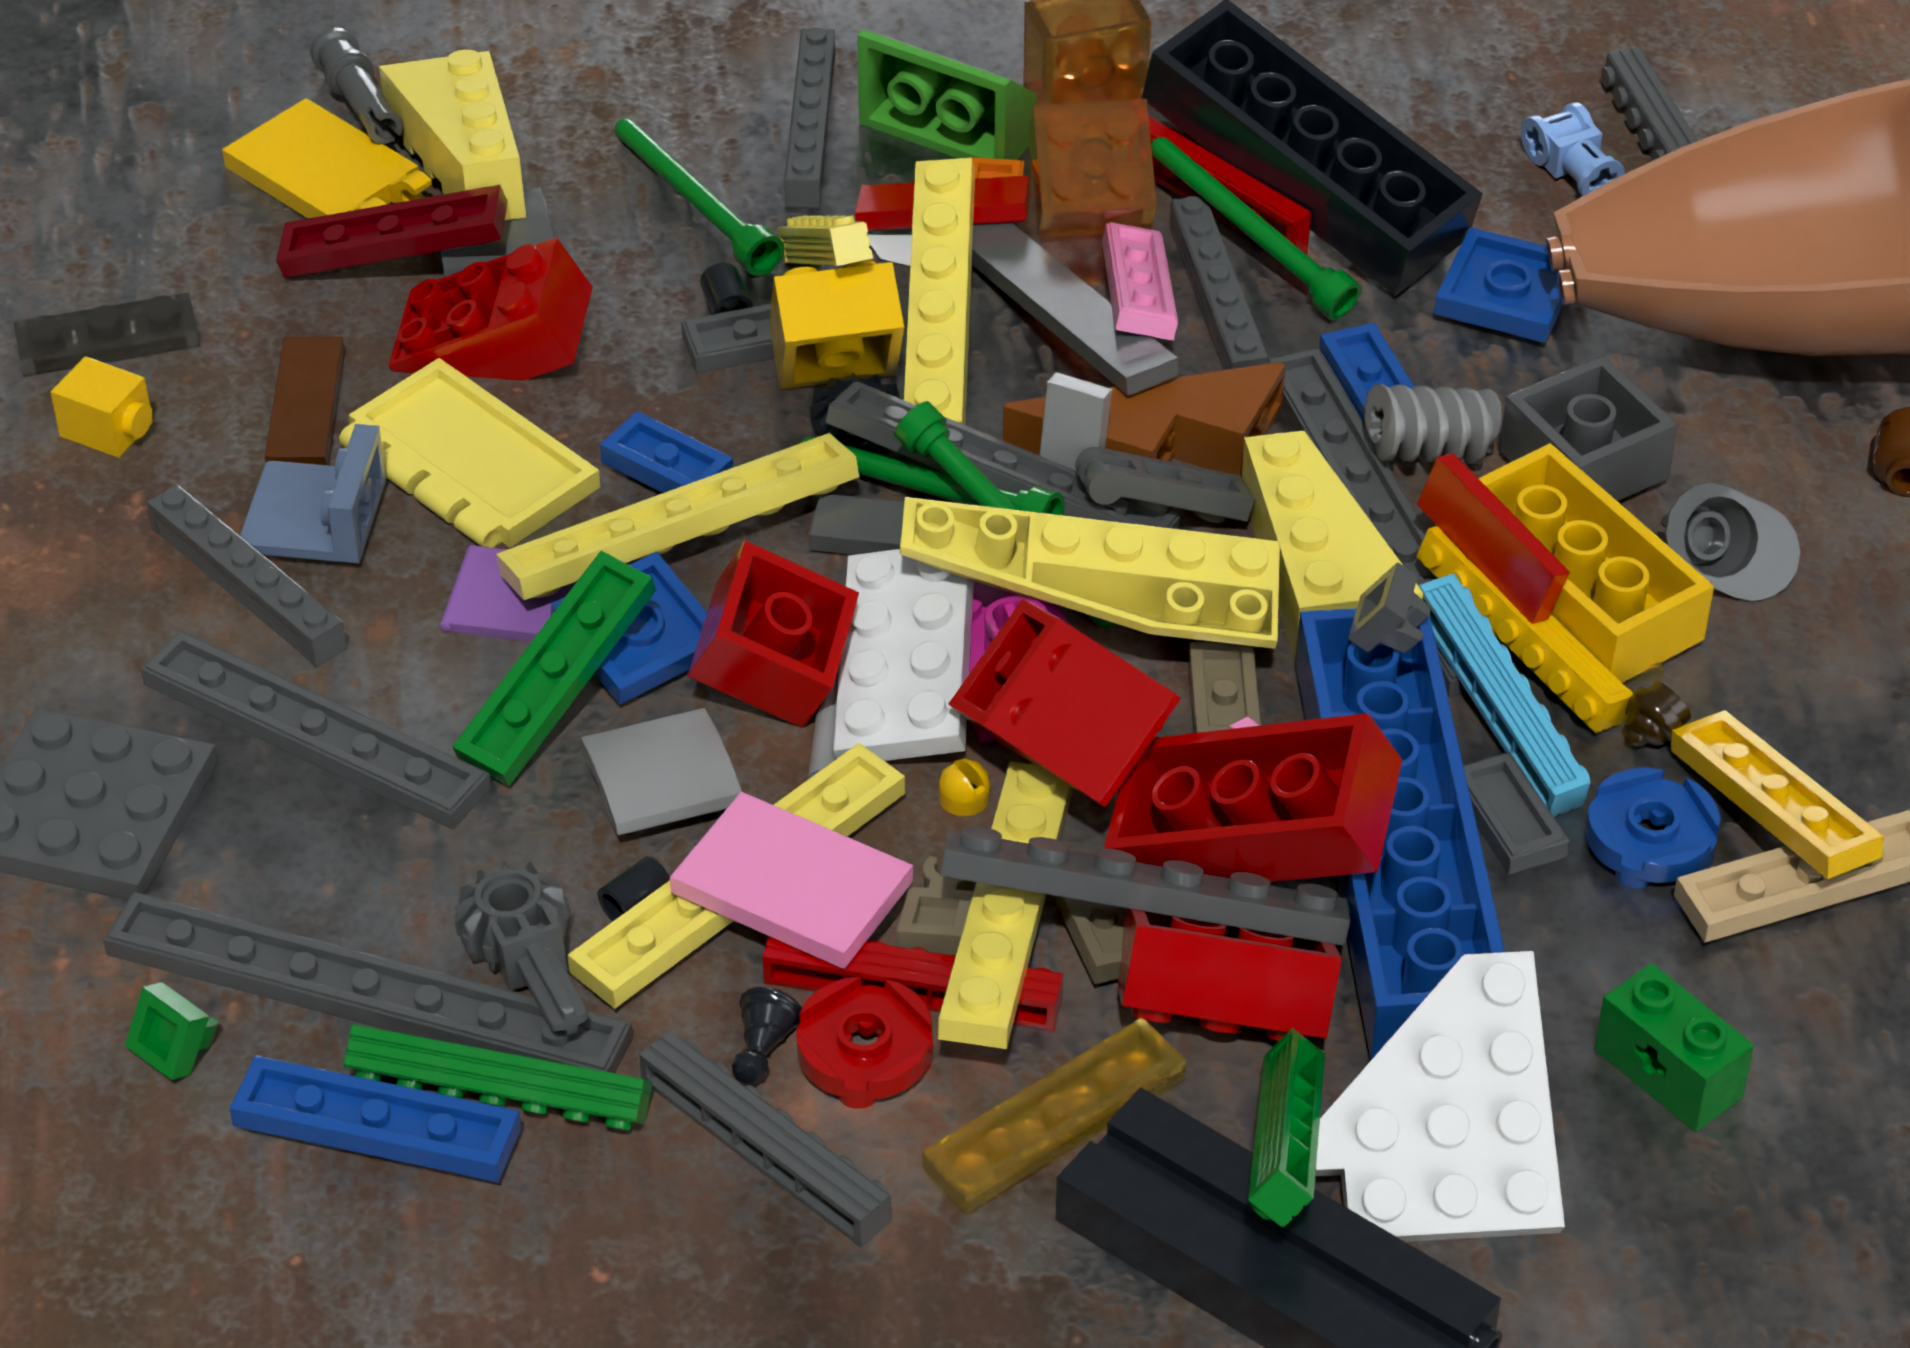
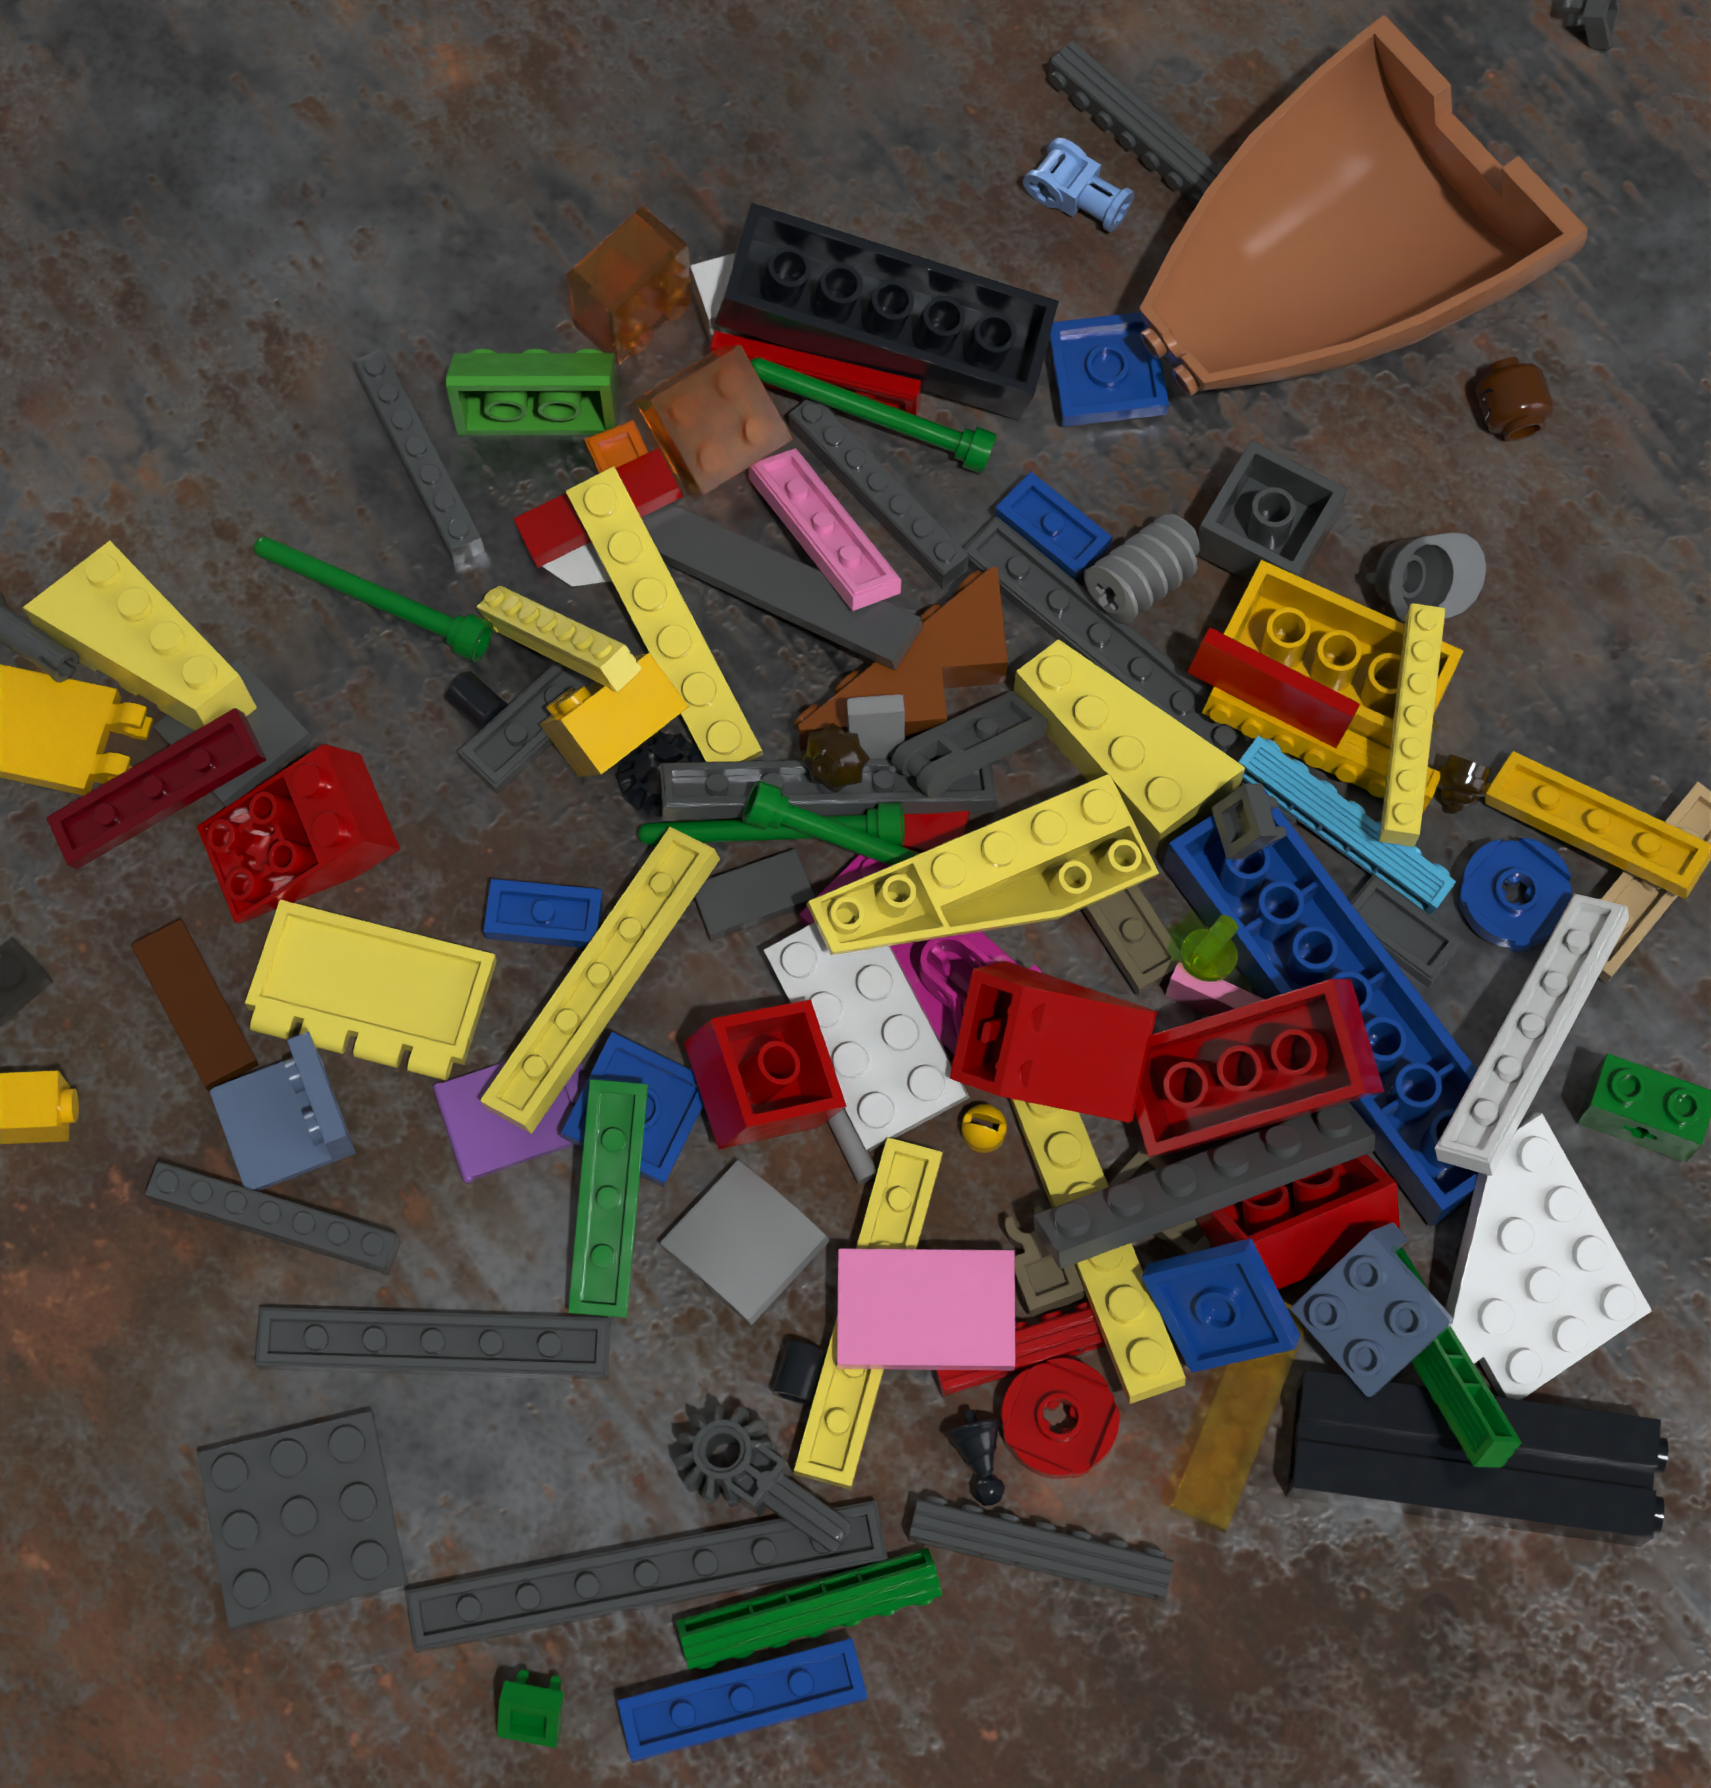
camera: 30 degrees left, 25 degrees up
none -> dark brown piece [801,723,870,792]
none -> blue plate [1141,1238,1301,1373]
none -> clear neon green plate [1180,915,1239,982]
none -> sand blue bracket [1290,1222,1453,1397]
none -> light yellow piece [1379,603,1446,847]
none -> white tile [1435,893,1629,1176]

